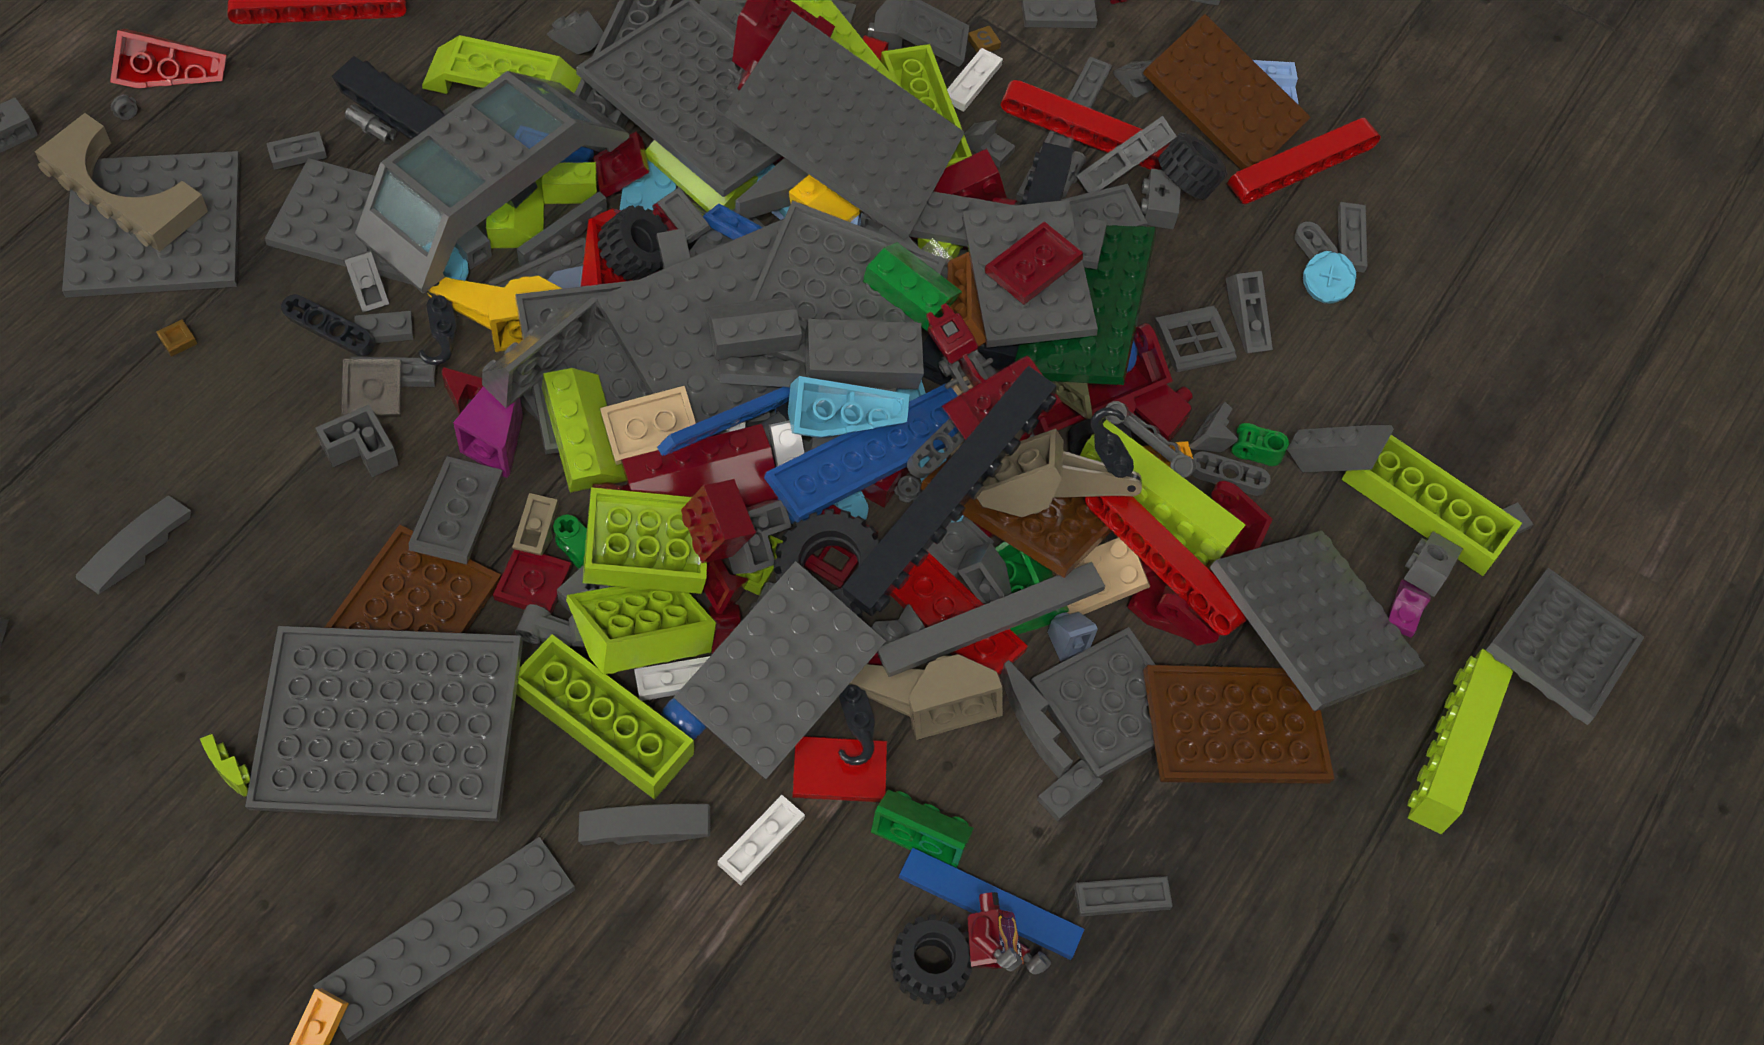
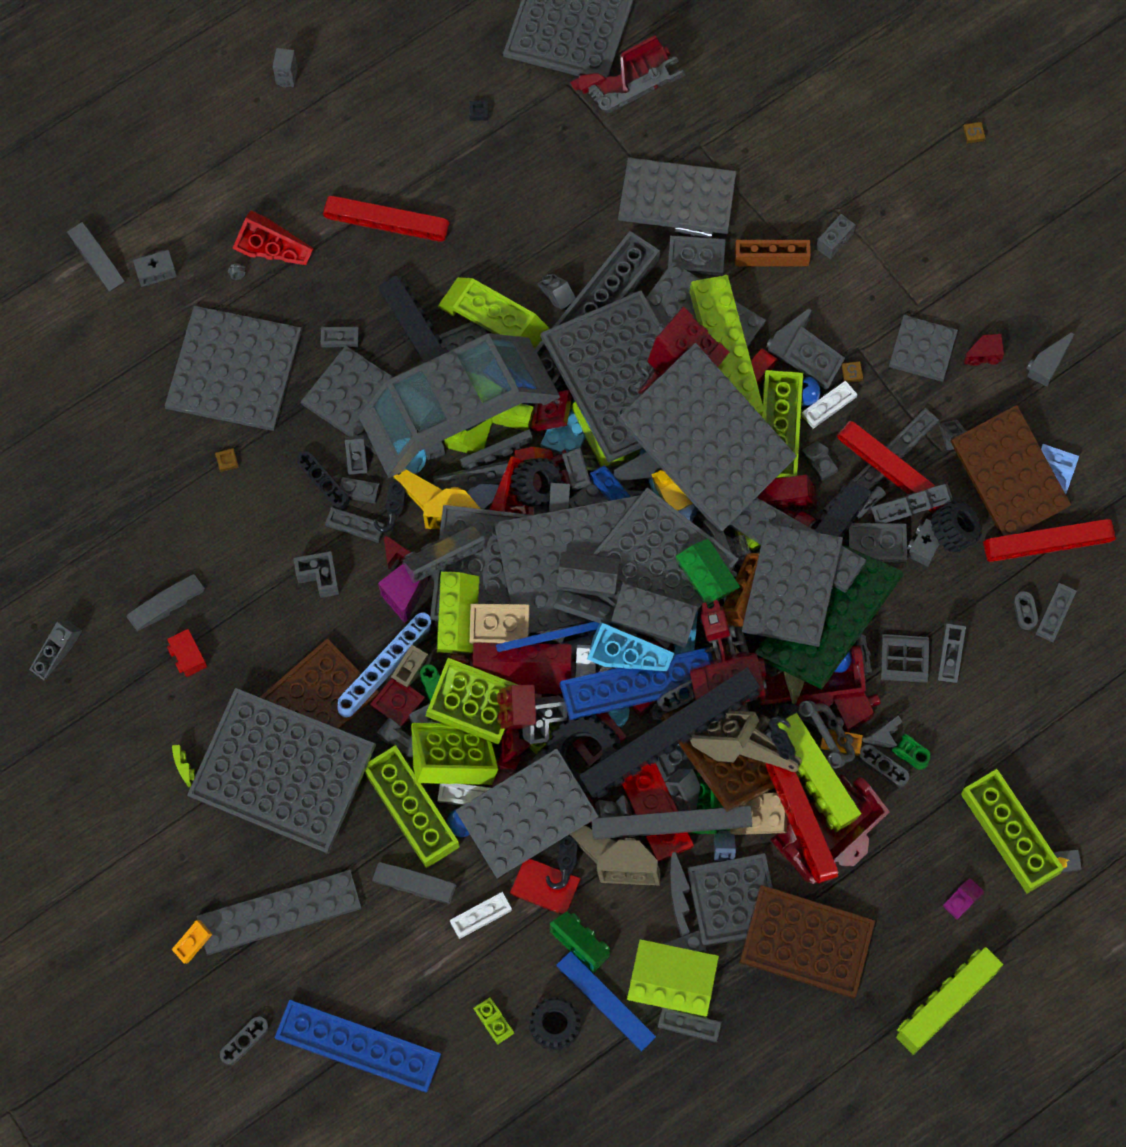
camera: 30 degrees right, 10 degrees up
dark tan arch [35,113,208,252] -> none
clear smoke plate [341,359,402,417] -> none
dark grey pin [345,104,396,144] -> none
dark grey plate [409,456,503,564] -> none
dark red torso [968,892,1051,974] -> none
dark red plate [985,222,1083,305] -> none
dark grey plate [1210,531,1425,711] -> none
dark grey slope [1287,425,1394,472] -> none
medium azure tile [1303,251,1356,303] -> none
dark grey brick [1404,531,1463,597] -> none
dark grey plate [1486,568,1644,725] -> none
none -> red brick [167,629,207,678]
none -> light blue beam [338,613,431,718]
none -> lime slope [473,997,514,1045]
none -> lime slope [627,939,719,1017]
none -> blue hair [801,377,820,407]

